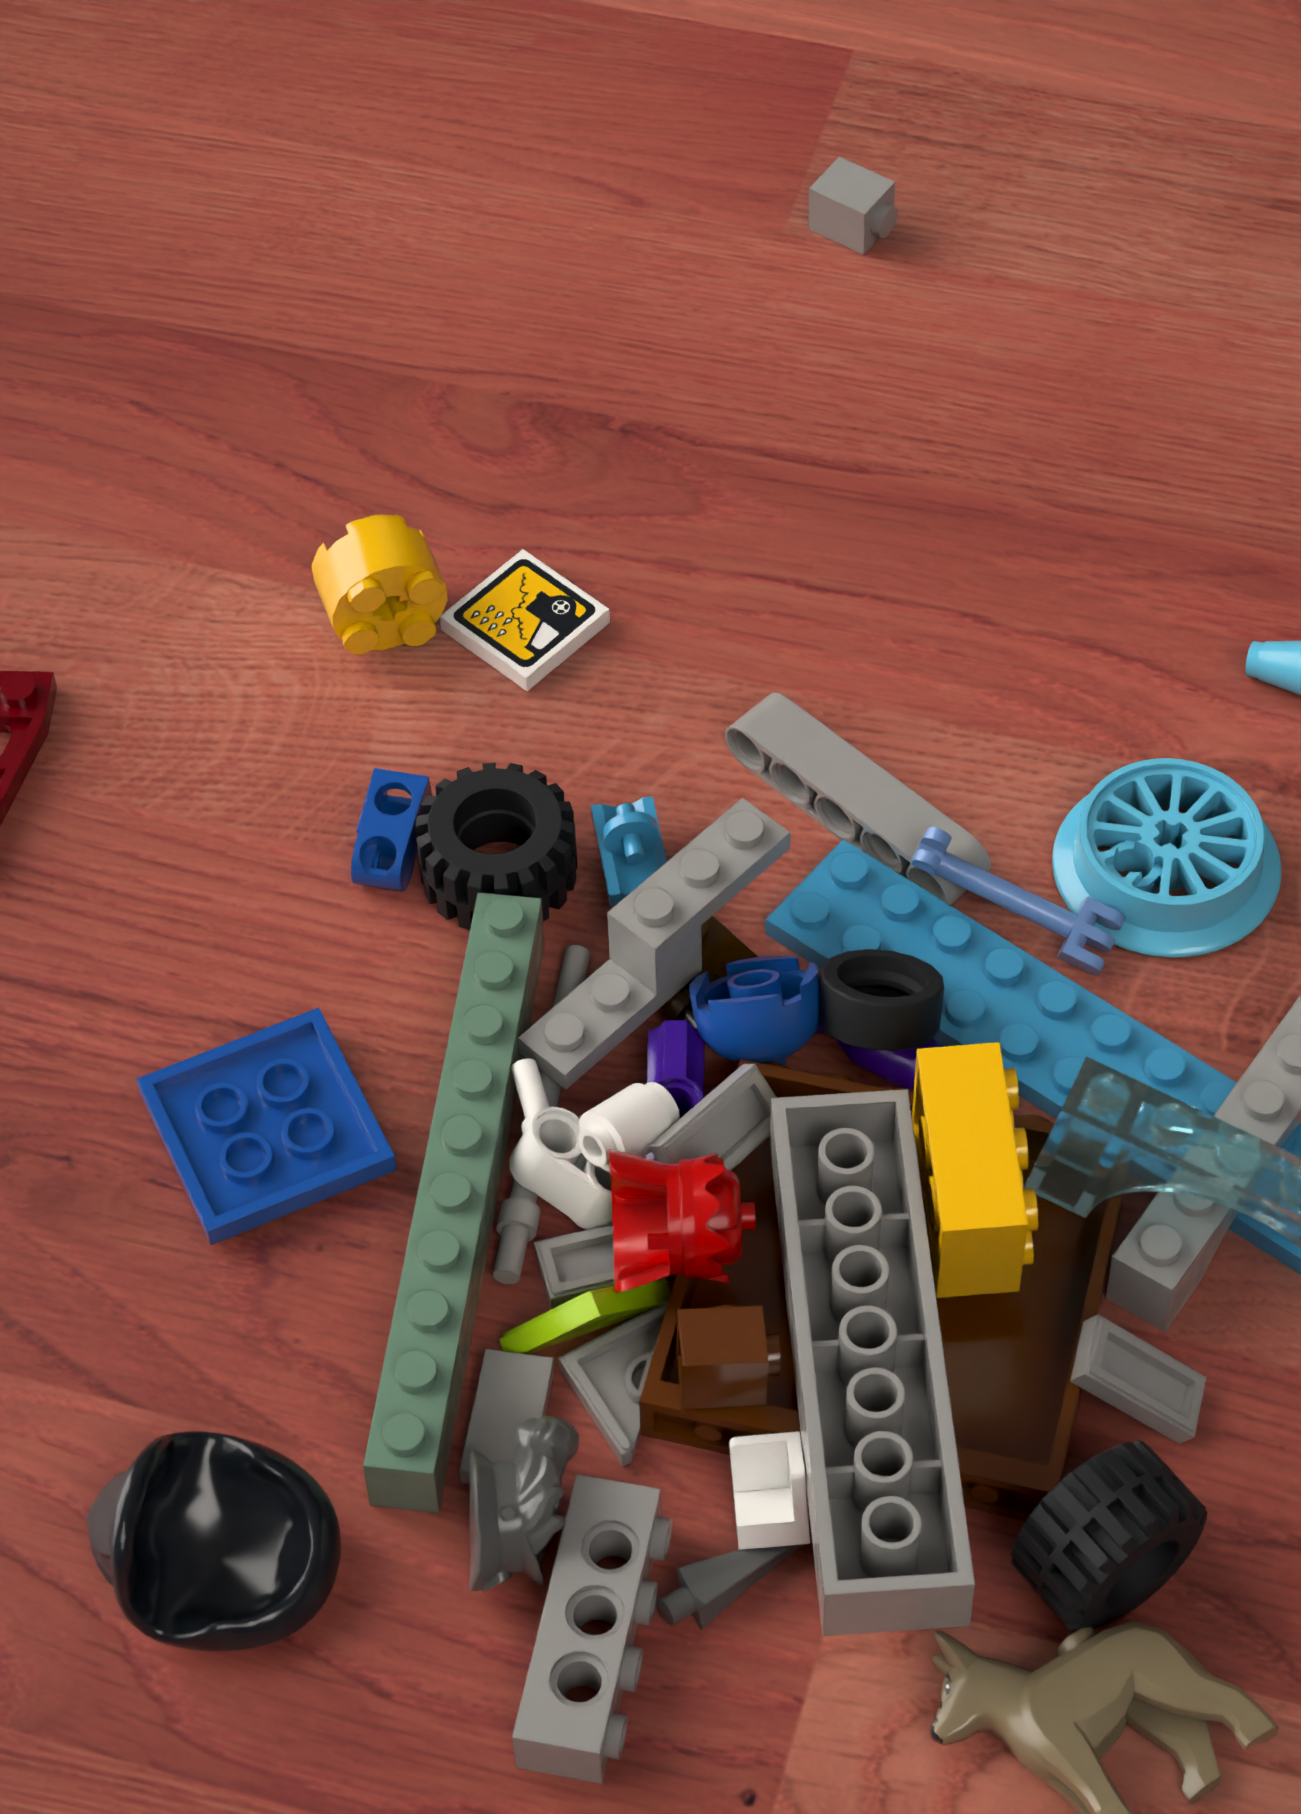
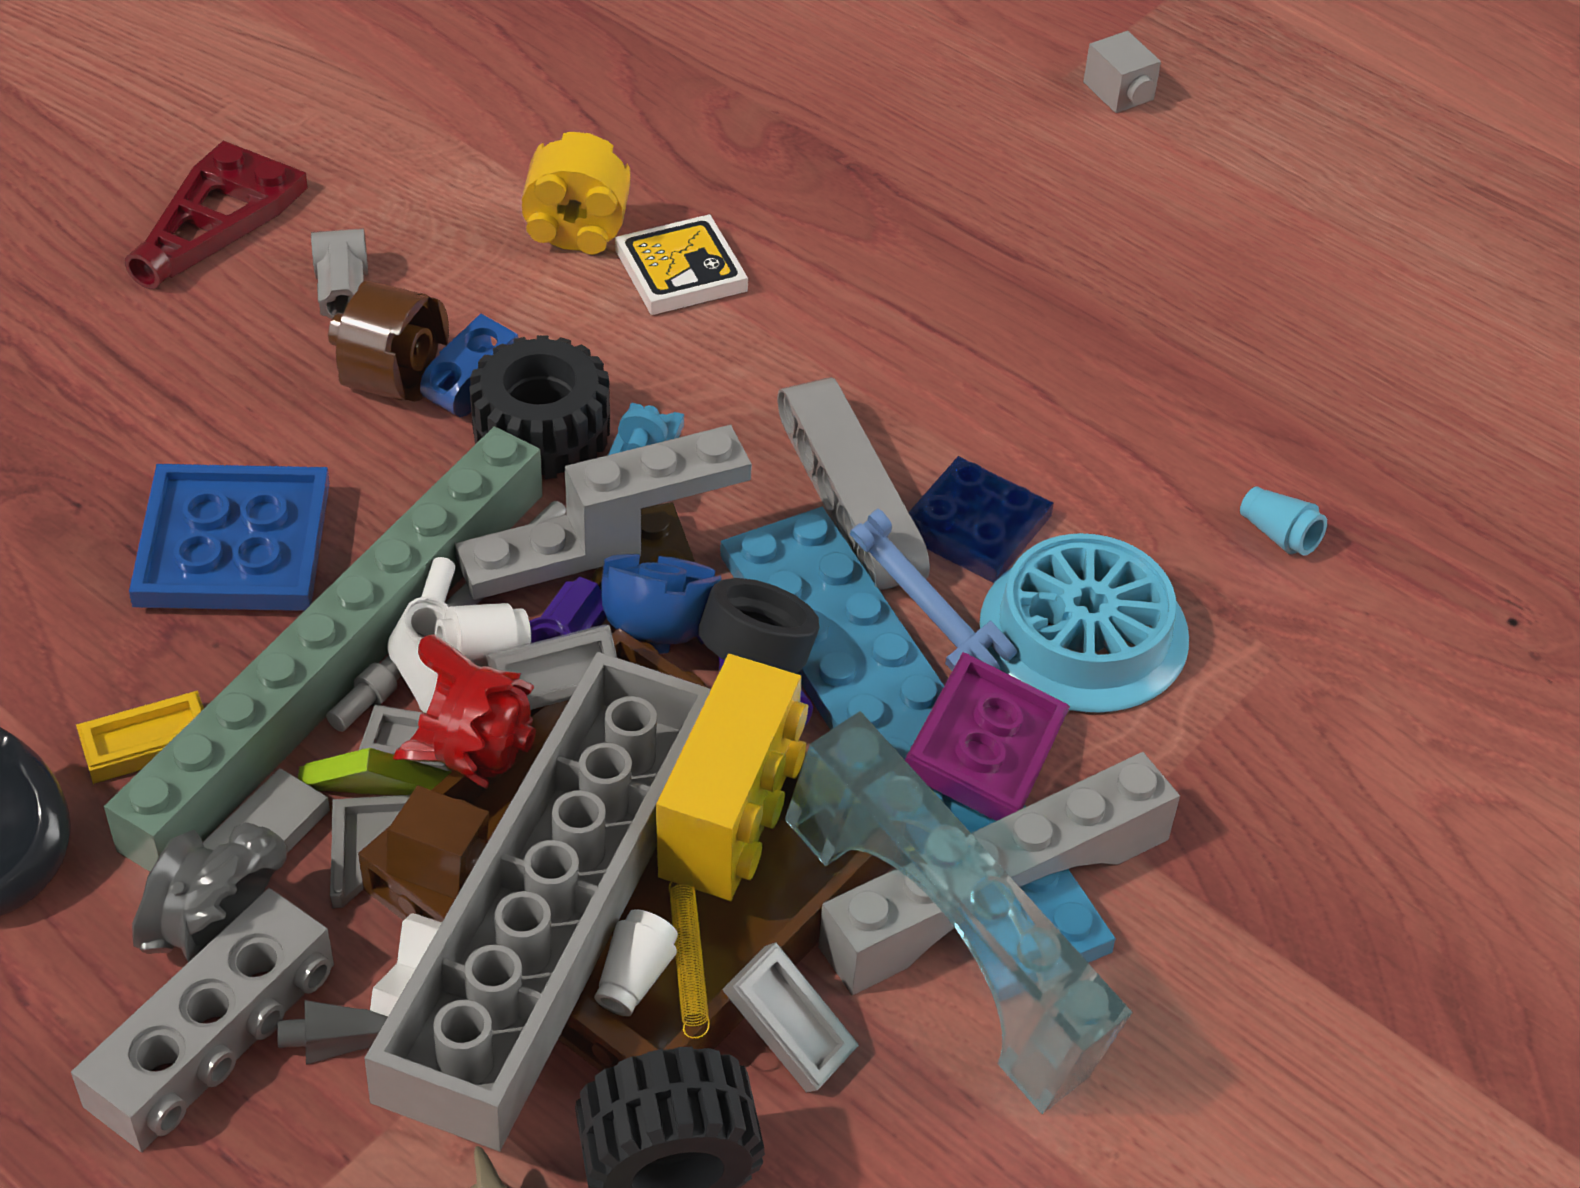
camera: 20 degrees right, 5 degrees down
none -> yellow tile [76,690,204,784]
none -> light grey piece [311,228,368,319]
none -> reddish brown brick [328,280,449,402]
none -> white cone [594,910,678,1016]
none -> yellow piece [669,877,710,1038]
none -> magenta tile [899,652,1070,821]
none -> clear blue tile [909,456,1054,583]

